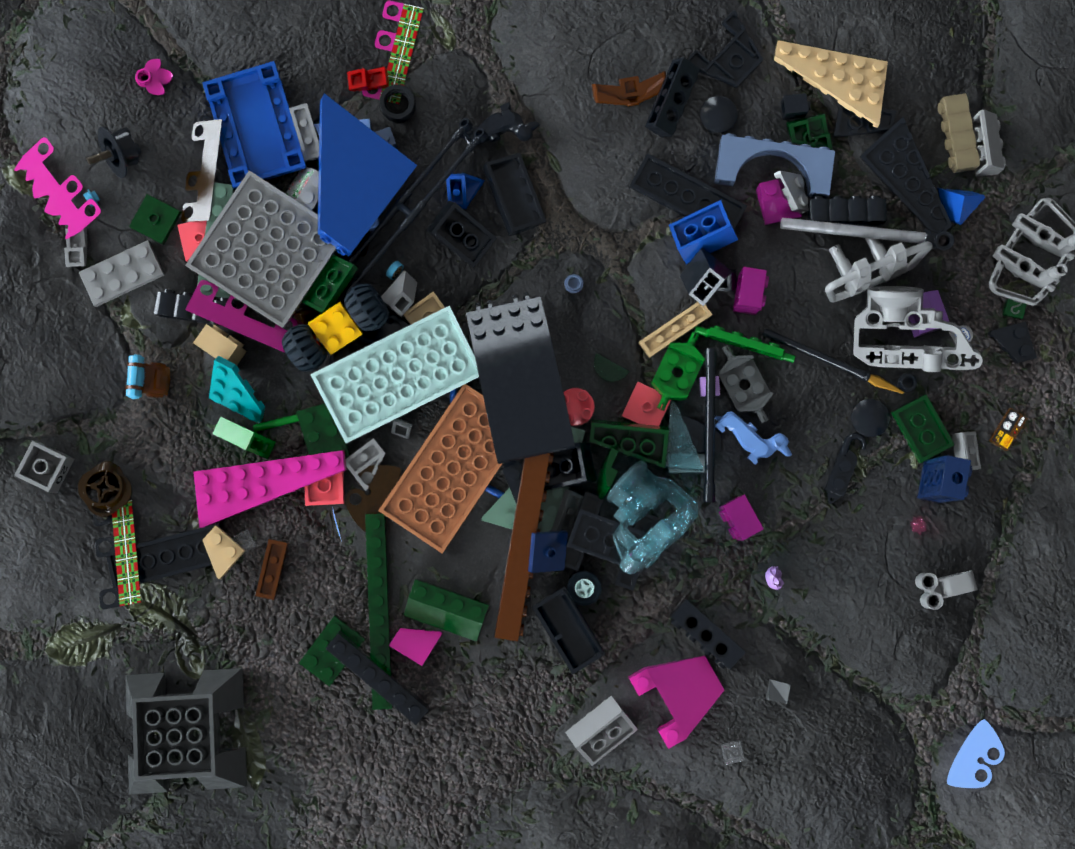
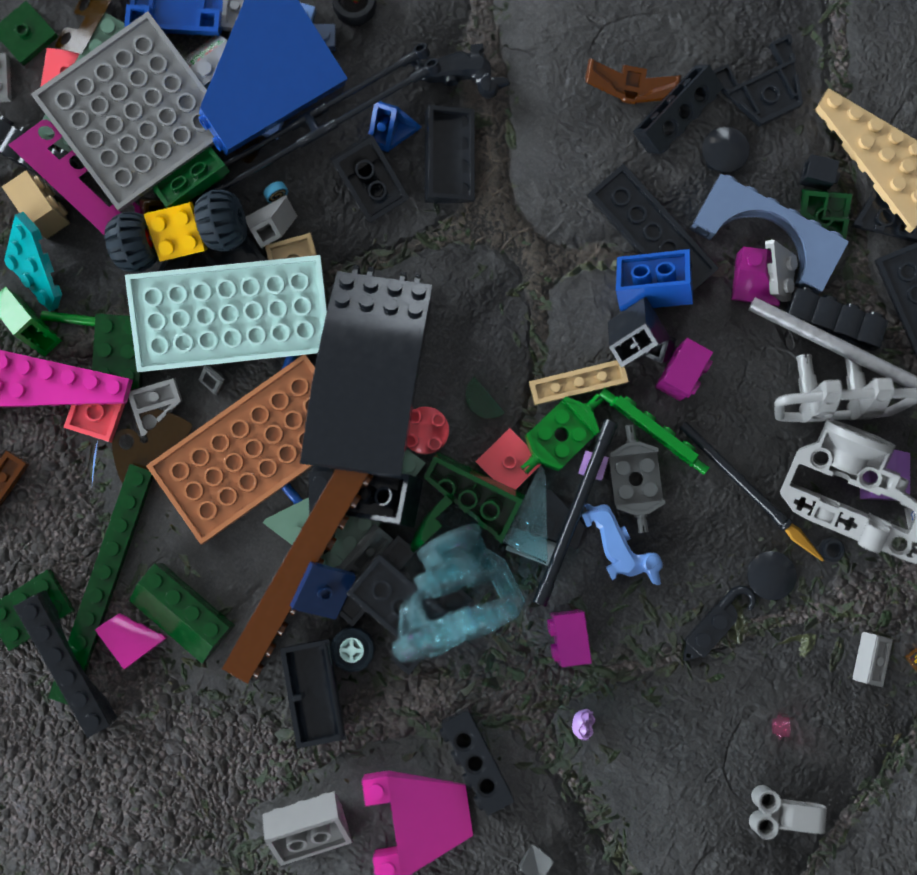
camera: 20 degrees right, 0 degrees up
sand blue plate [564,274,583,293] -> none
dark green plate [891,395,955,463] -> none
dark blue brick [917,455,972,503] -> none

